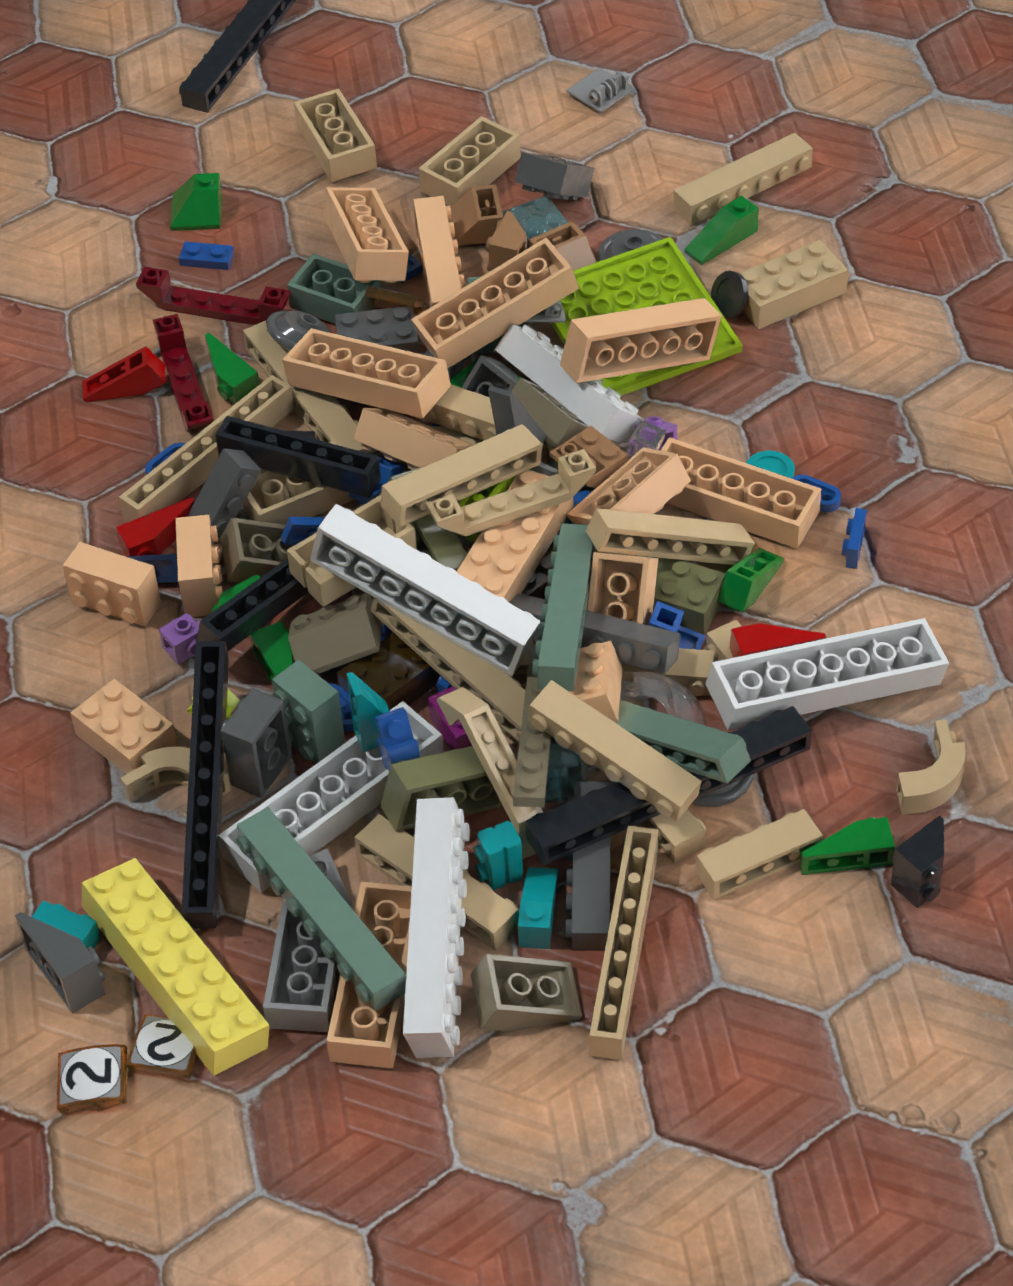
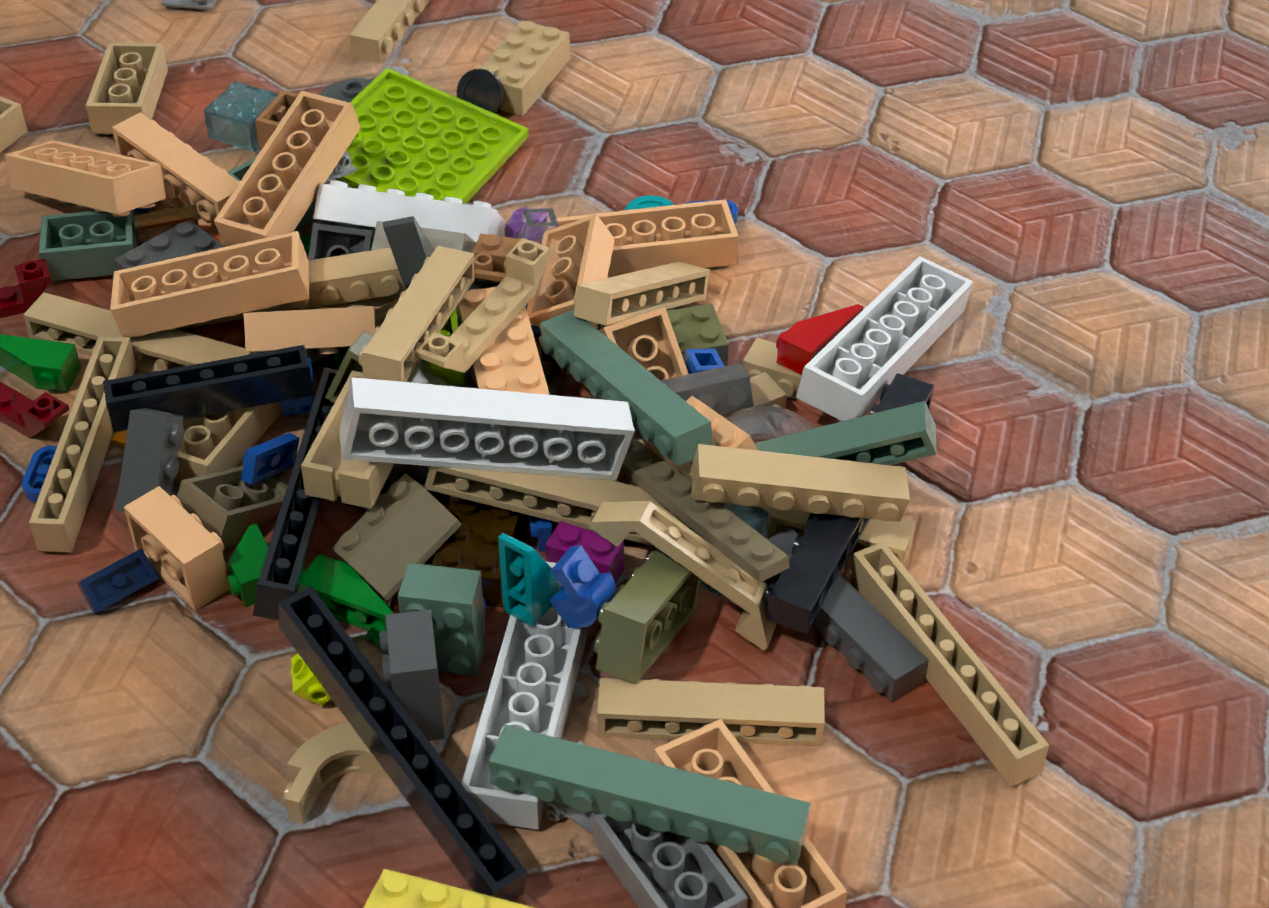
camera: 40 degrees left, 5 degrees down
light nougat brick [63,542,161,627] -> none
light nougat brick [70,678,178,774] -> none
red slope [116,497,195,556] -> none
medium lavender brick [159,613,200,665] -> none
dark grey piece [266,311,332,351] -> none
white brick [403,797,470,1058] -> none
medium nougat slope [450,184,503,246] -> none
dark tan slope [470,954,582,1031] -> none
teal brick [473,821,523,890] -> none
medium nougat slope [486,211,527,271] -> none
dark grey brick [514,152,595,200] -> none
teal slope [518,867,559,949] -> none
light nougat brick [560,298,722,383] -> none
green slope [684,195,759,265] -> none
tan brick [696,809,823,900] -> none
green slope [718,548,784,612] -> none
green slope [801,817,895,875] -> none
blue plate [842,508,867,569] -> none
black slope [891,816,944,908] -> none
tan arch [896,720,966,815] -> none

